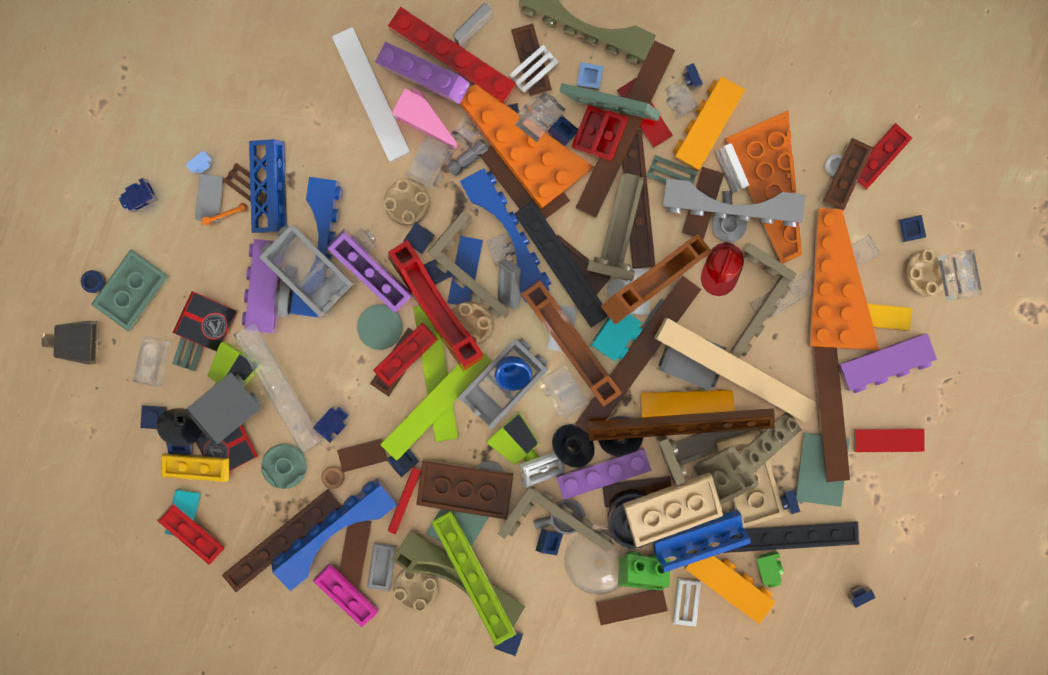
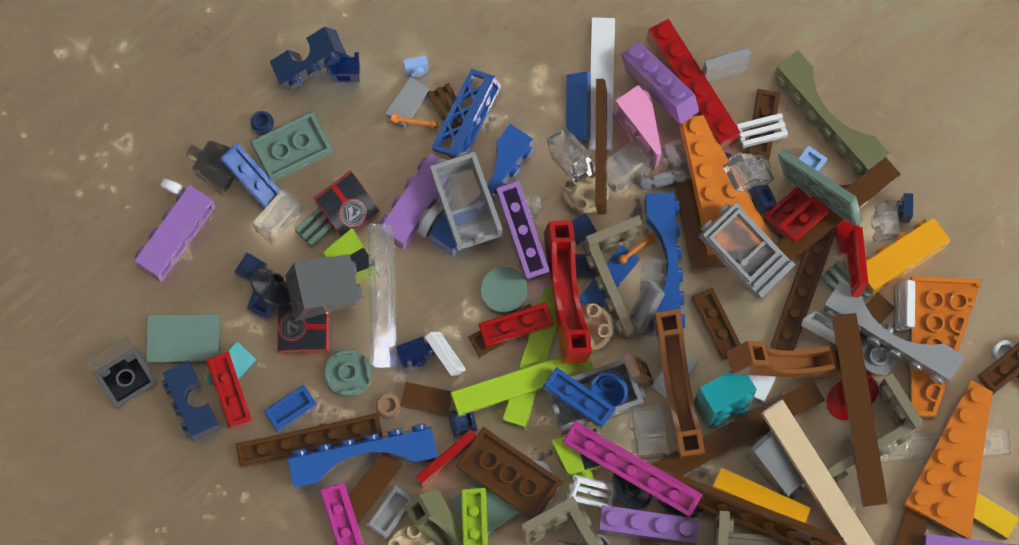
camera: 25 degrees right, 15 degrees down
yellow tile [161,453,229,482] -> none
black tile [514,201,608,328] -> none
dark tan bracket [587,172,644,281] -> none
none -> black slope [86,335,157,408]
none -> medium lavender brick [135,185,215,282]
none -> sand green tile [146,314,220,364]
none -> white tile [160,179,185,196]
none -> dark blue arch [161,361,221,442]
none -> tile [219,143,284,211]
none -> blue tile [263,385,317,432]
none -> dark blue arch [270,26,346,89]
none -> white tile [425,332,466,376]
none -> blue tile [542,367,616,429]
none -> clear brick [546,128,595,184]
none -> dark pink tile [562,421,703,517]
none -> blue tile [566,71,591,143]
none -> reddish brown tile [595,78,607,215]
none -> orange hinge [618,233,656,264]
none -> reddish brown tile [623,352,654,387]
none -> light grey door [698,202,795,299]
none -> white tile [801,310,836,345]
none -> reddish brown tile [831,313,888,508]
none -> red tile [845,226,869,298]

